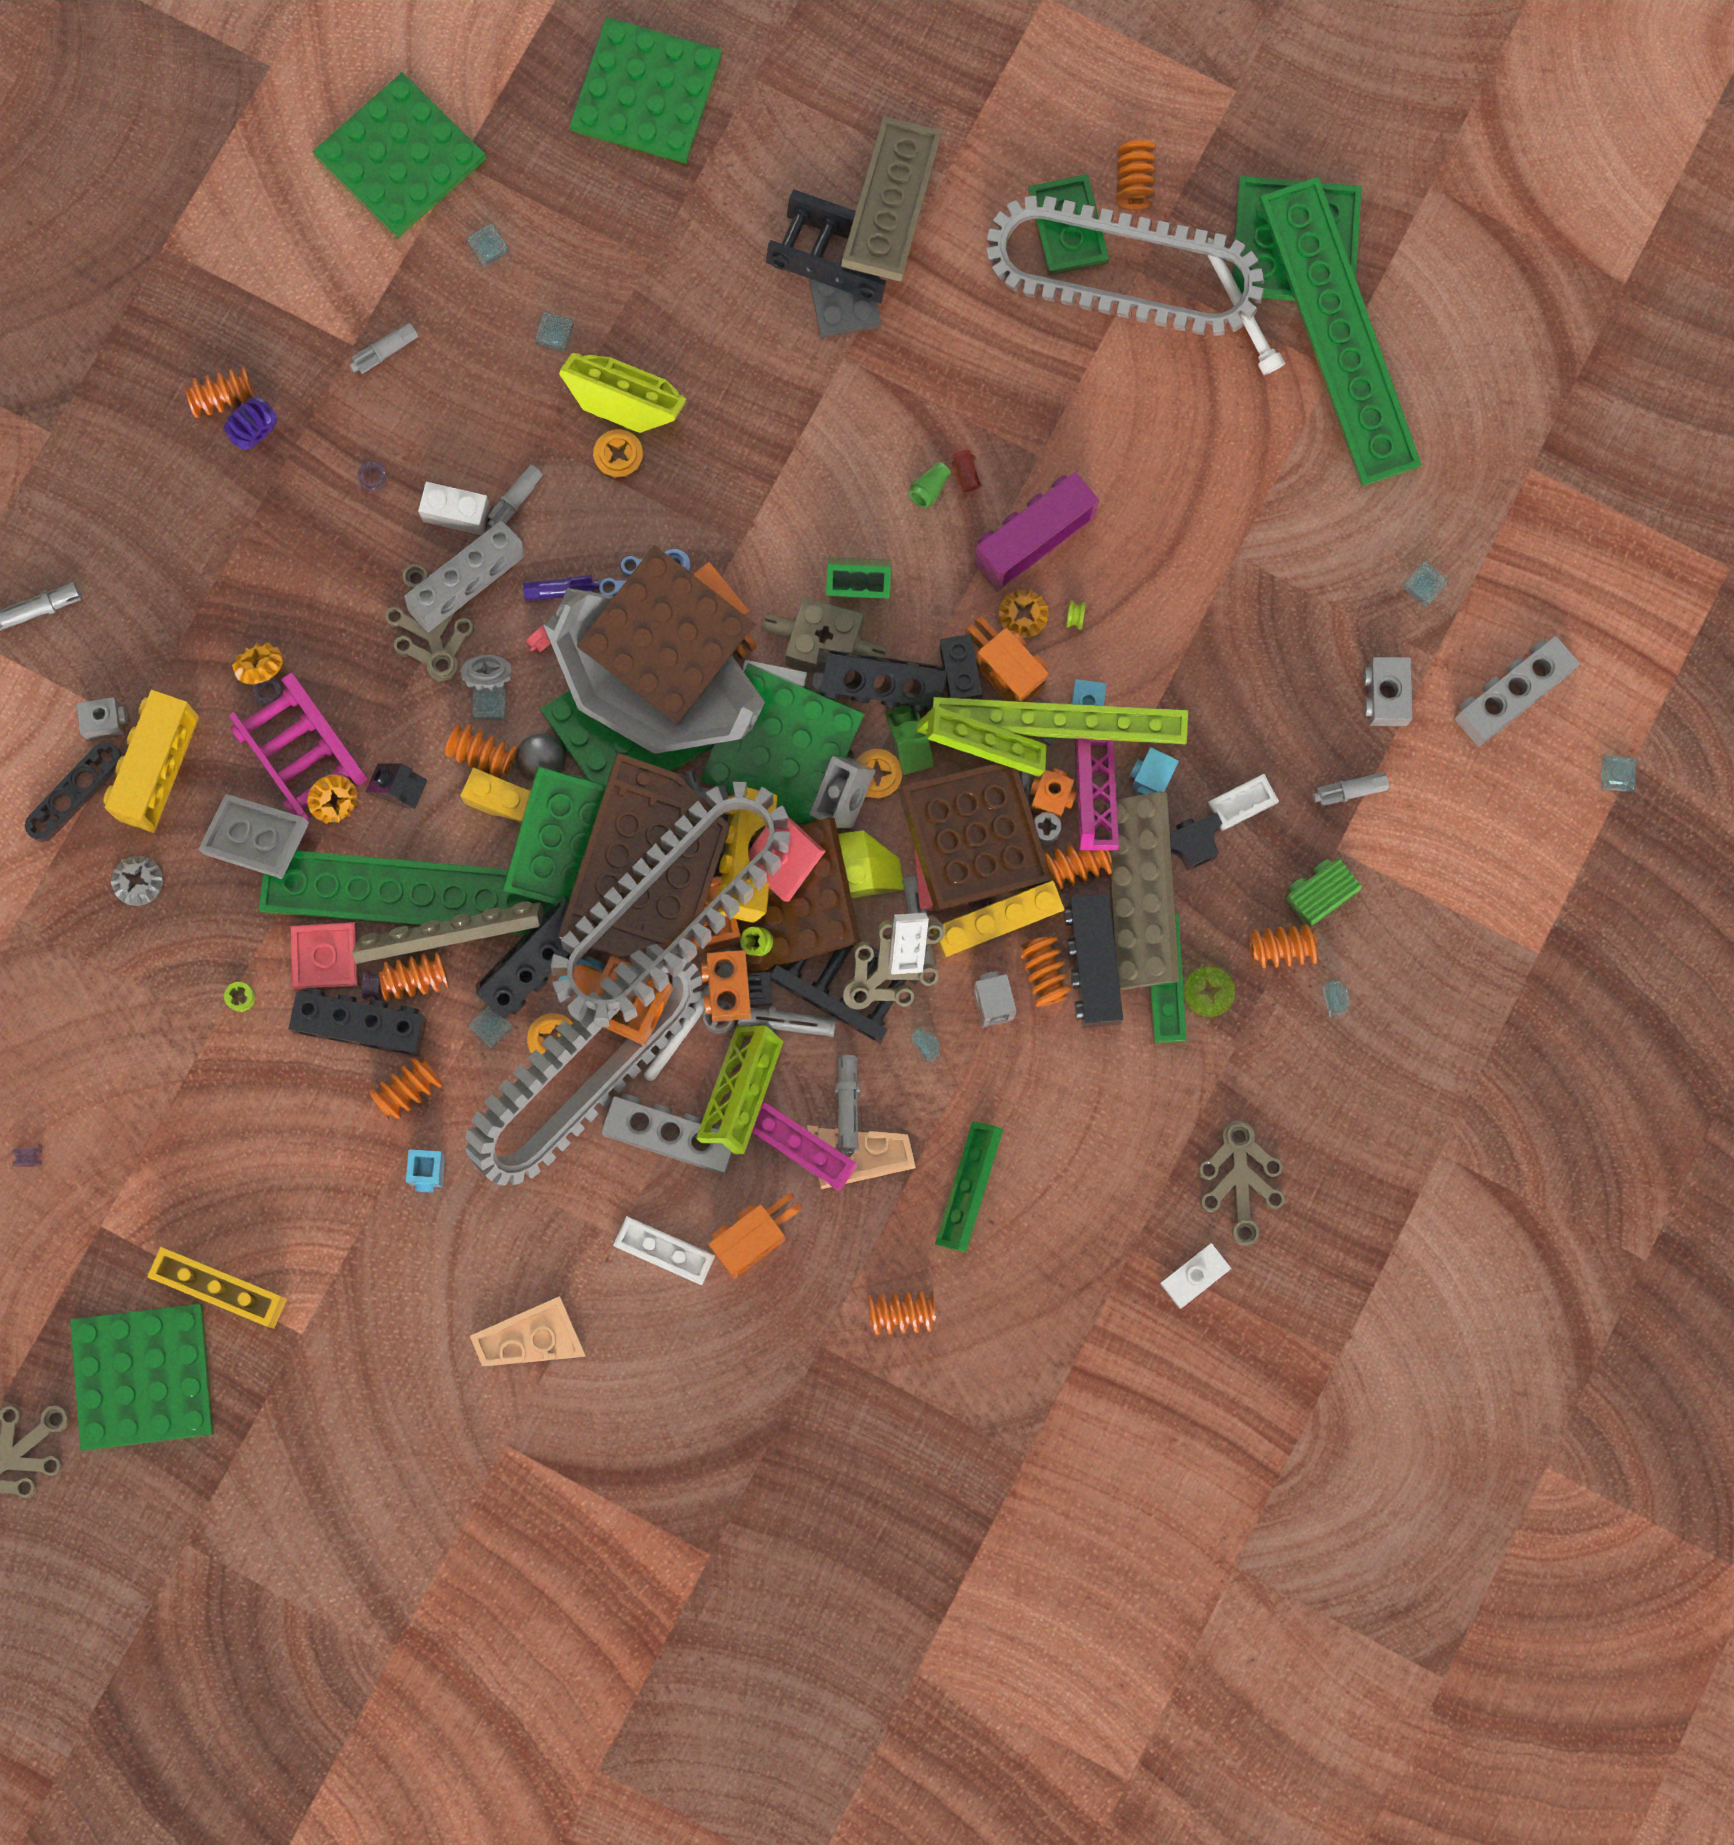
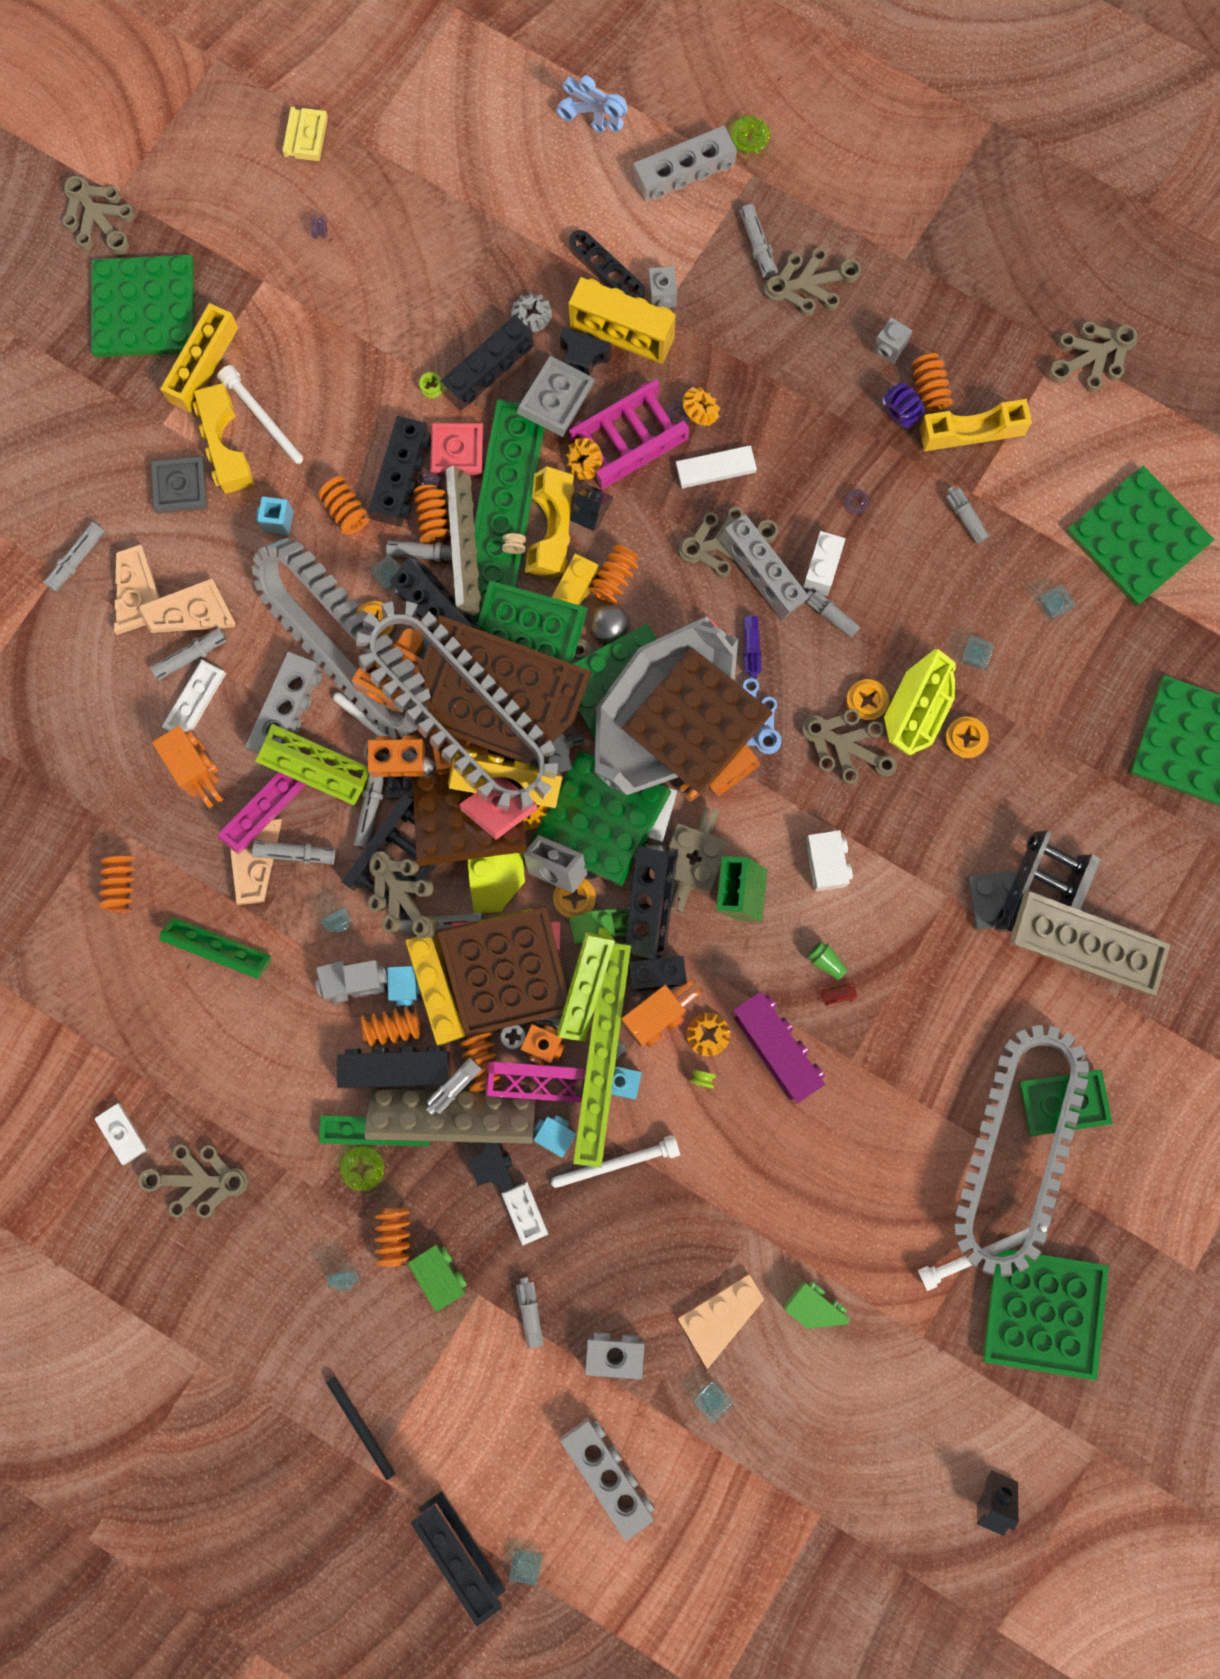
camera: 100 degrees right, 0 degrees up
light grey gear [461,655,512,691] -> none
clear light blue plate [473,686,506,720] -> none
lime bush [740,927,773,956] -> none
white plate [889,913,929,974] -> none
orange piece [1116,140,1156,209] -> none
green plate [1259,176,1422,487] -> none
none -> light grey pin [43,522,106,593]
none -> light nougat wing [139,579,236,633]
none -> light grey pin [150,627,228,681]
none -> dark grey plate [151,456,208,514]
none -> yellow arch [193,383,255,494]
none -> white piece [217,365,303,464]
none -> light grey brick [315,961,351,1004]
none -> black piece [325,1376,396,1481]
none -> light grey pin [386,540,452,563]
none -> medium azure brick [388,966,421,1007]
none -> black fence [410,1490,506,1627]
none -> light grey piece [426,1058,482,1115]
none -> black brick [440,315,534,411]
none -> tan bush [502,533,526,554]
none -> yellow arch [525,467,574,580]
none -> white piece [551,1134,681,1188]
none -> black brick [560,327,611,376]
none -> white tile [676,445,757,489]
none -> light nougat wing [678,1274,764,1369]
none -> dark tan plant [764,248,861,316]
none -> bright green slope [782,1281,850,1329]
none -> dark tan plant [802,709,897,785]
none -> white brick [806,830,853,892]
none -> light grey brick [873,317,912,364]
none -> yellow arch [919,399,1032,452]
none -> light orange gear [946,717,989,759]
none -> black brick [977,1470,1019,1536]
none -> dark tan plant [1049,321,1138,393]

